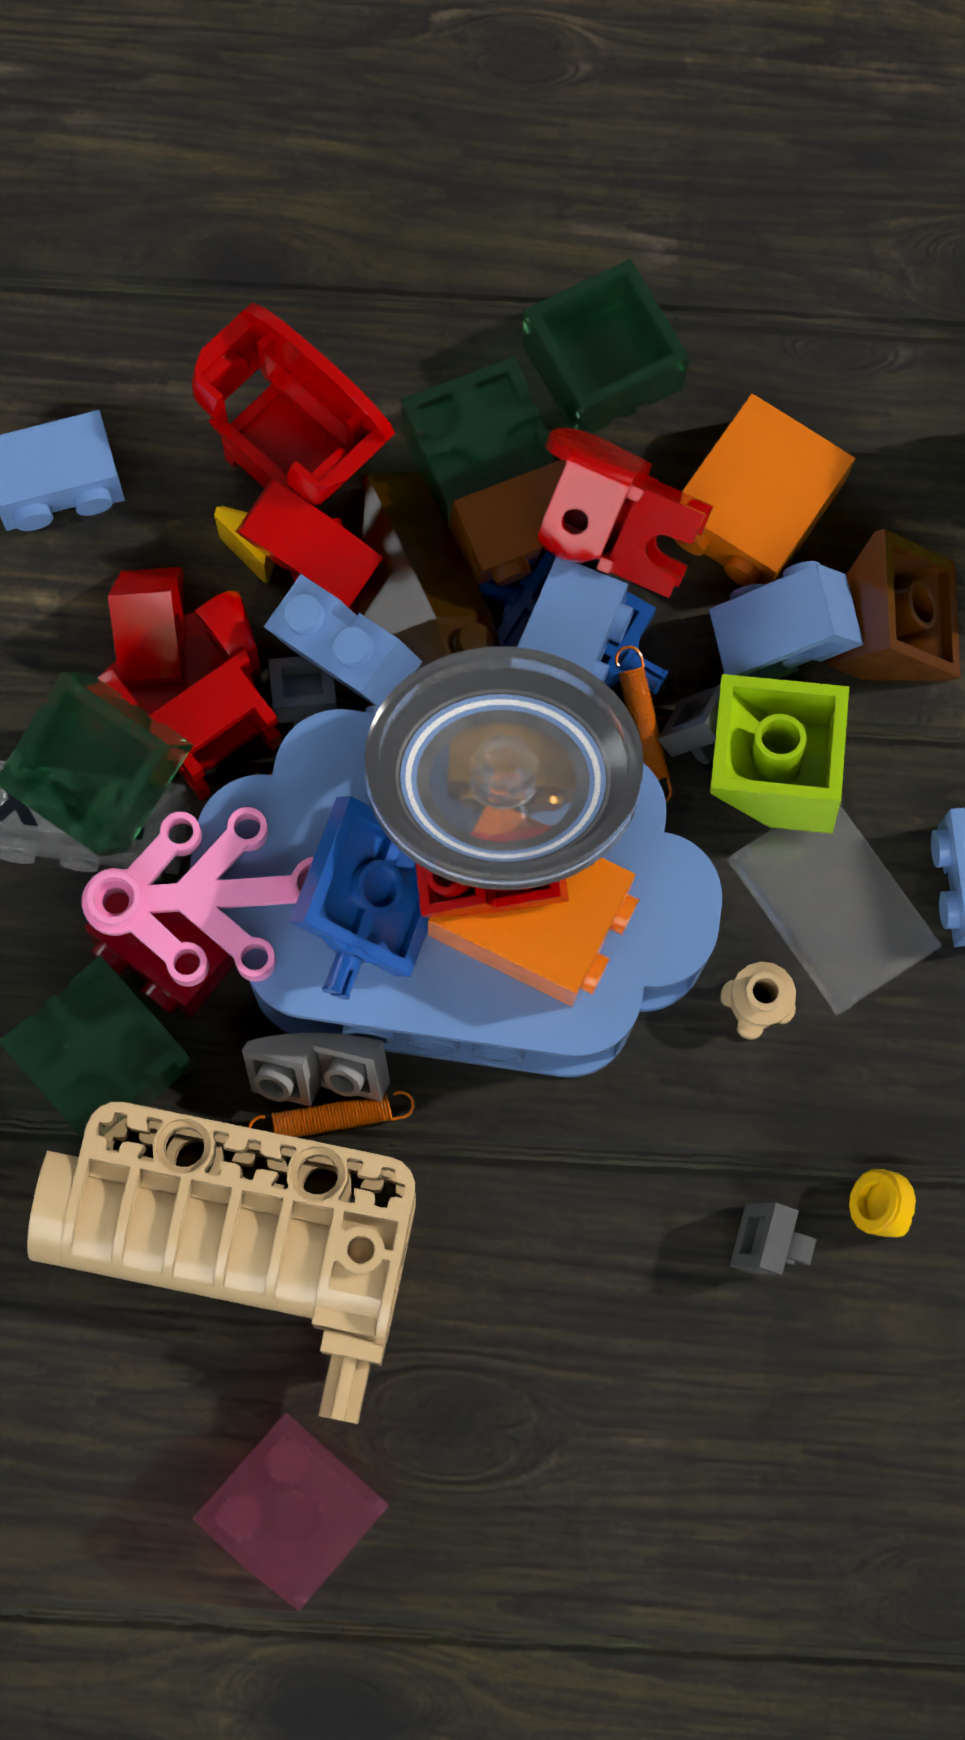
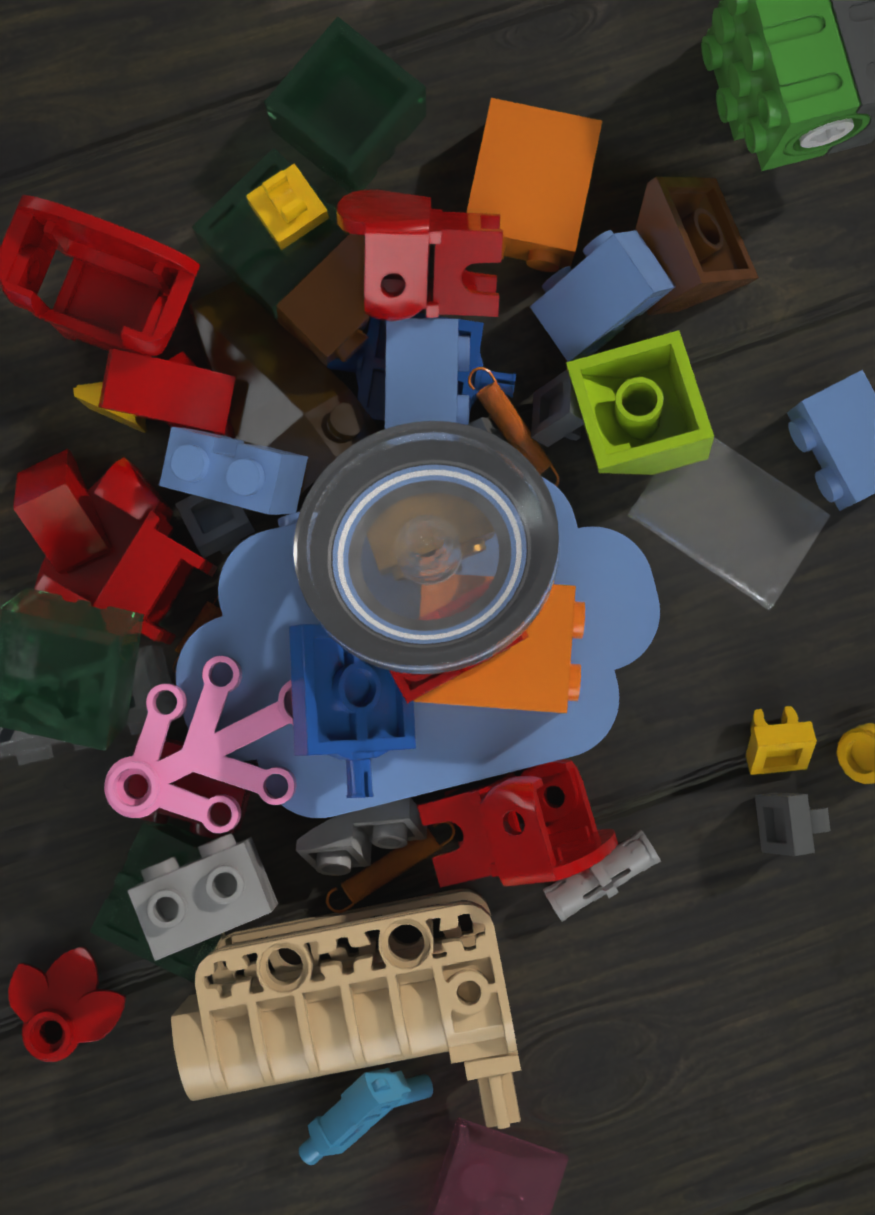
camera: 20 degrees left, 10 degrees up
tan brick [720,962,796,1040] -> none
none -> light grey brick [128,833,278,961]
none -> yellow tile [246,163,329,250]
none -> dark azure piece [299,1068,433,1165]
none -> red piece [417,759,618,888]
none -> light grey pin [543,830,661,922]
none -> yellow tile [746,706,817,775]

